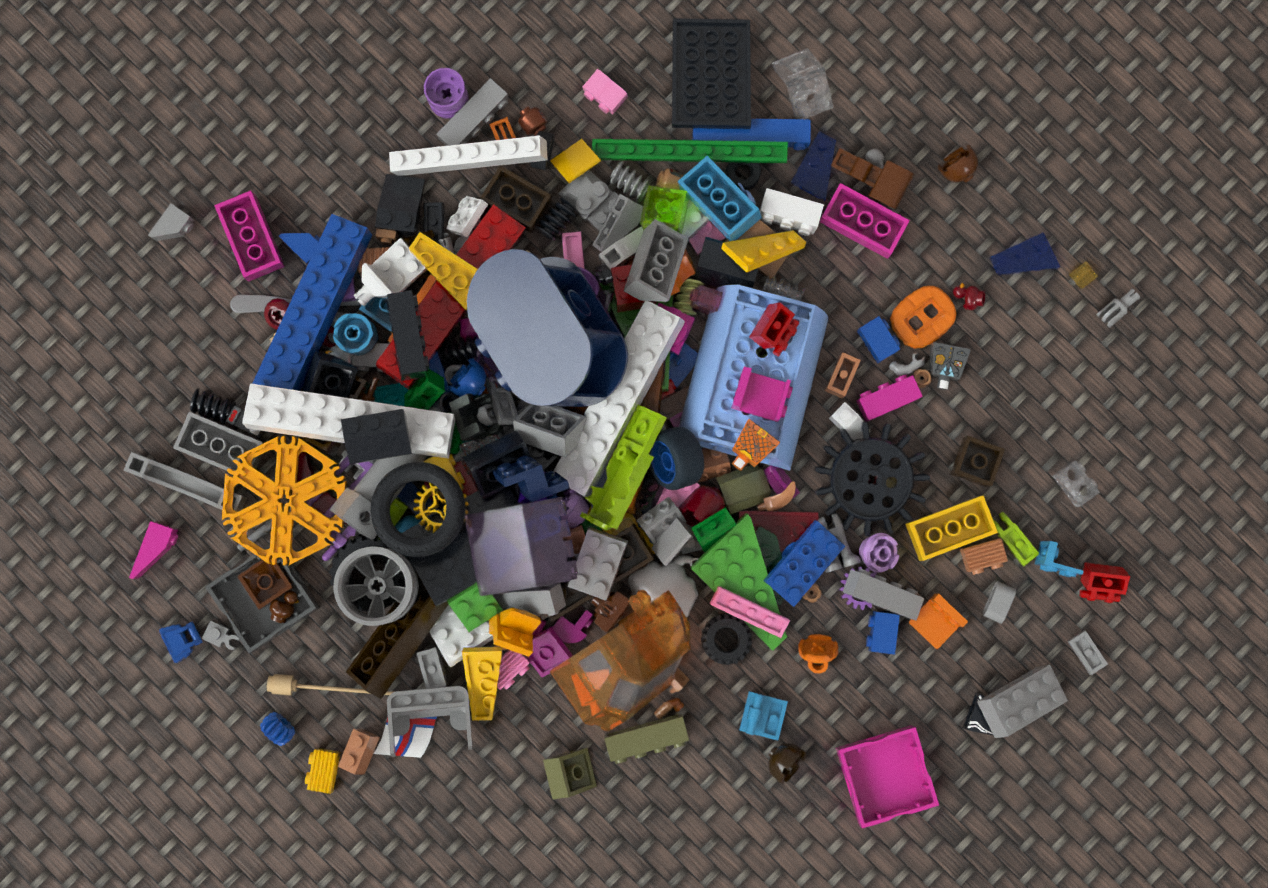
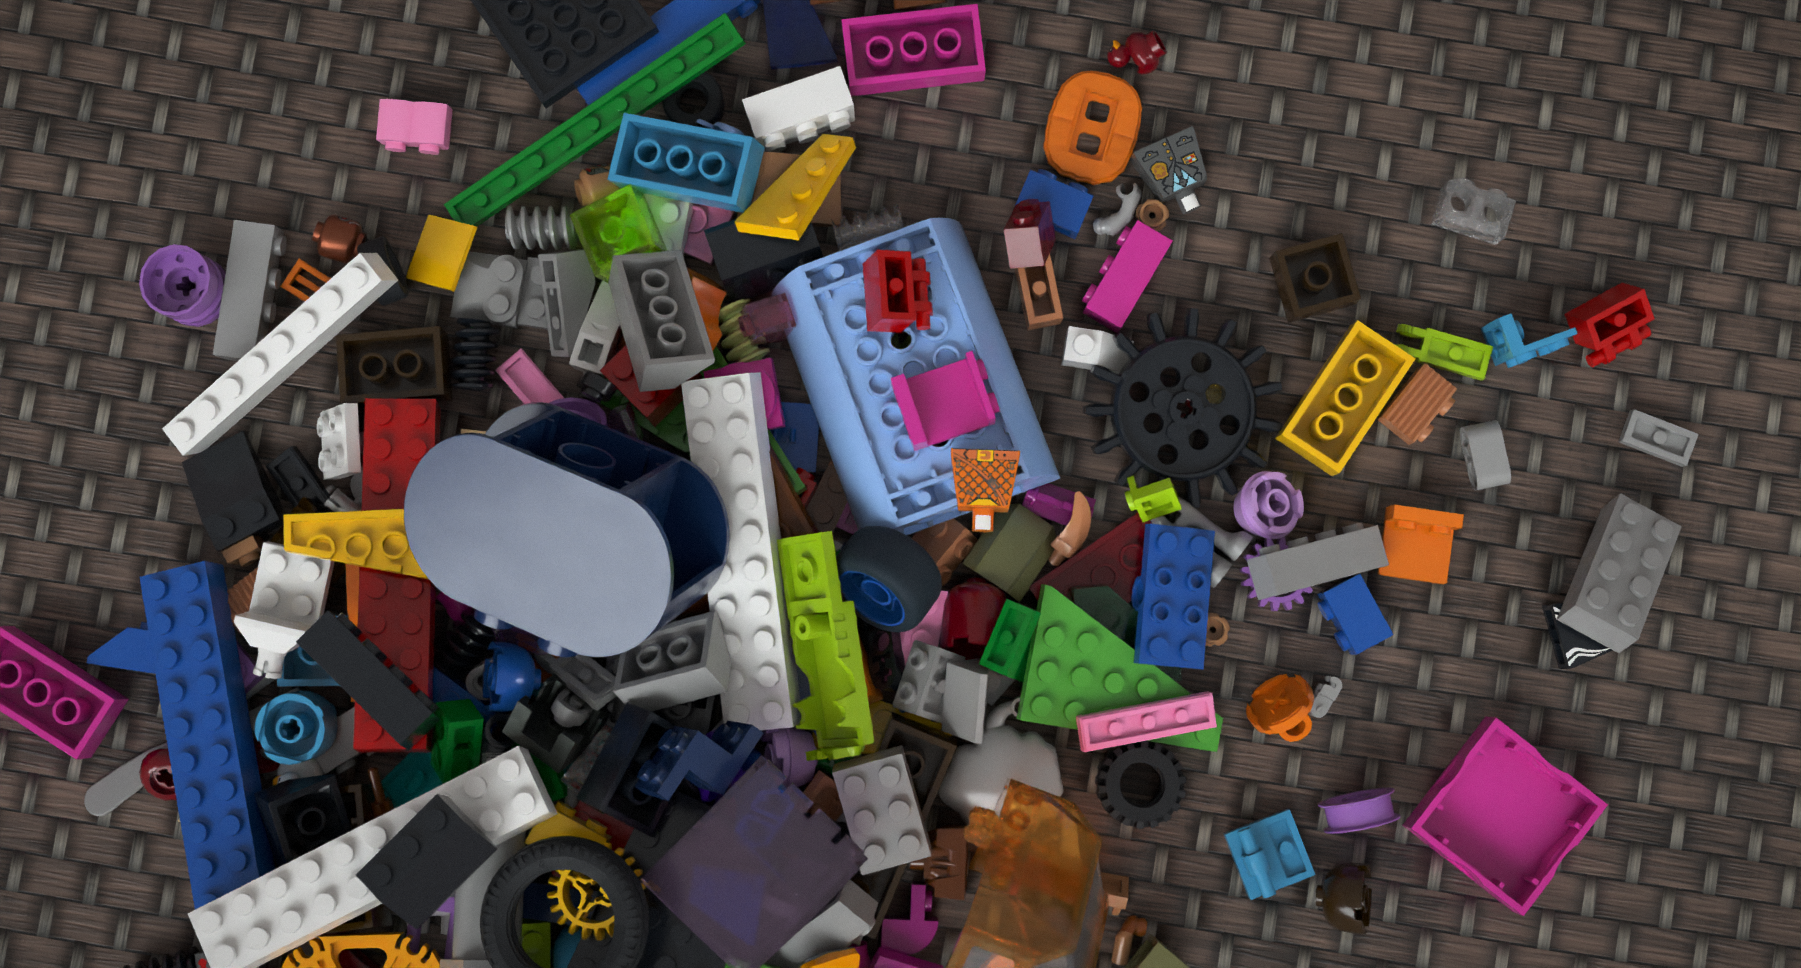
camera: 30 degrees left, 0 degrees up
none -> dark red brick [1004,199,1056,269]
none -> lime bracket [1125,475,1182,522]
none -> light grey piece [1308,676,1342,718]
none -> medium lavender wheel [1318,788,1401,834]

